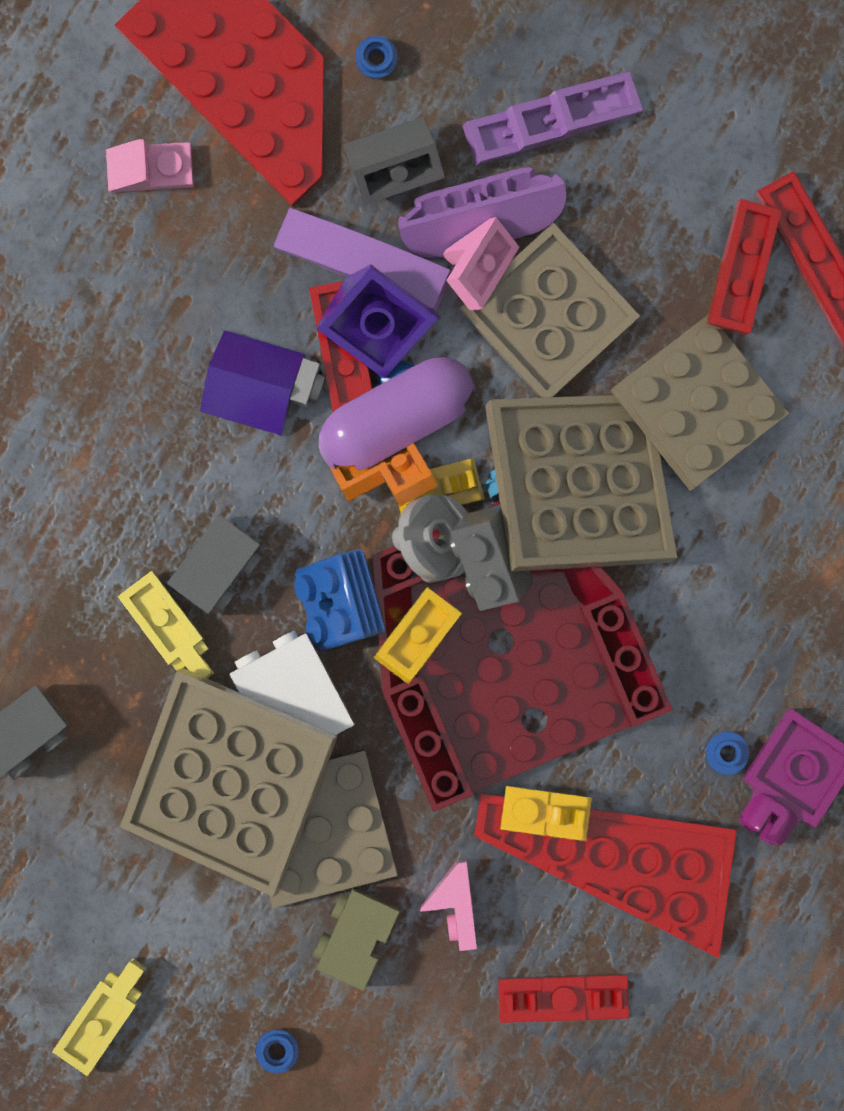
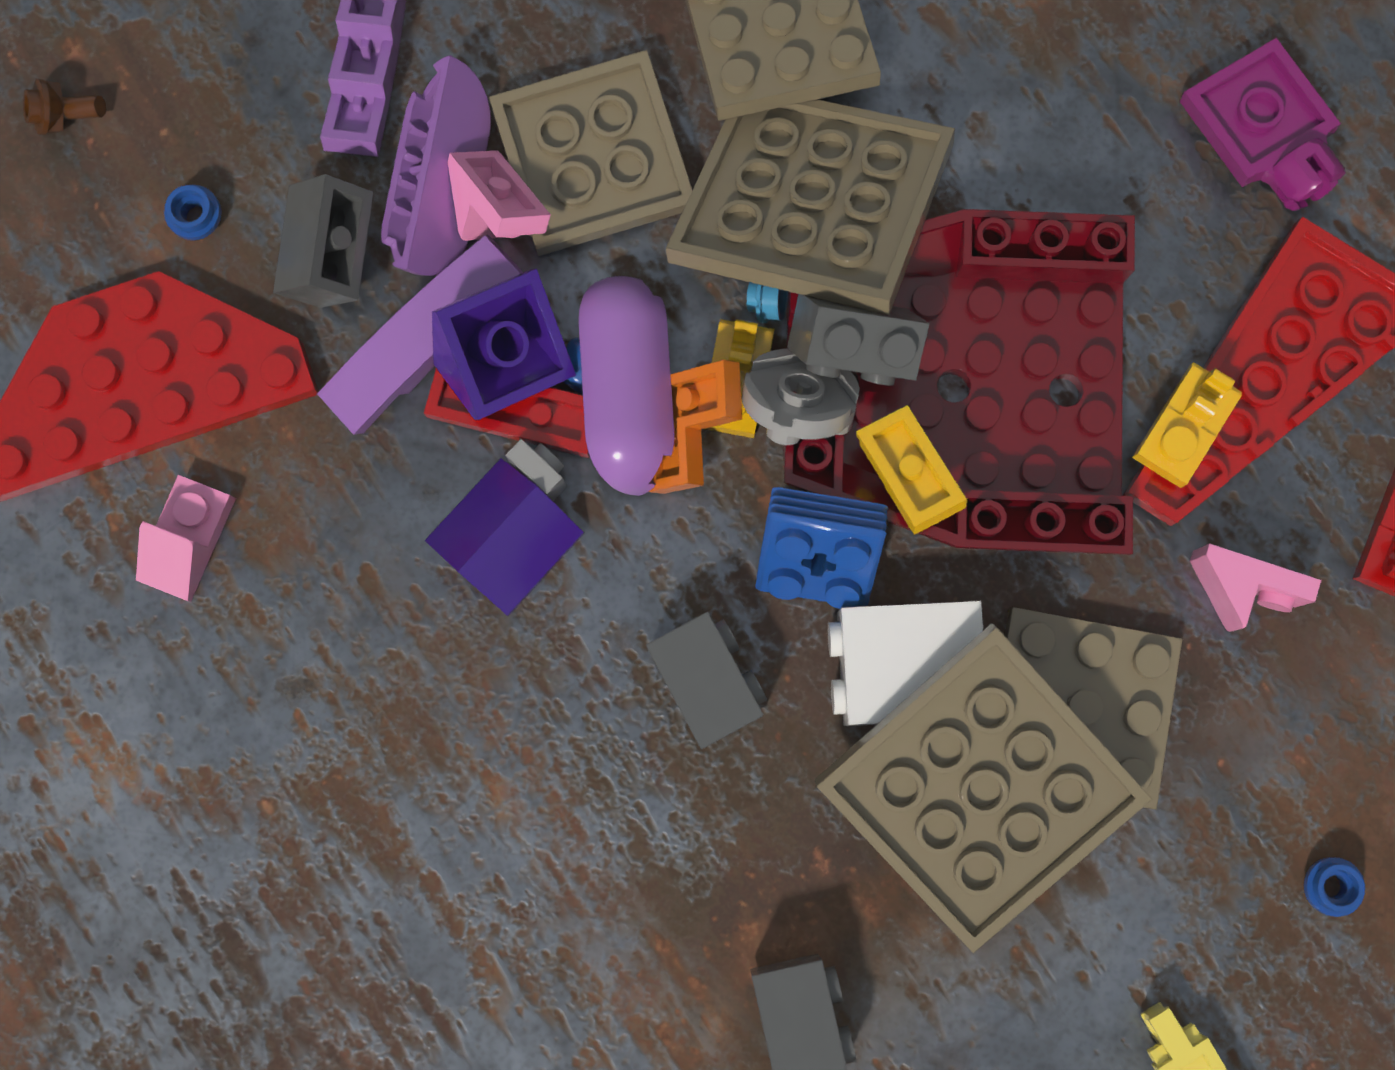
camera: 65 degrees left, 5 degrees down
light yellow hinge [118,571,214,678] -> none
olive brick [313,887,400,991] -> none
blue plate [706,732,749,775] -> none

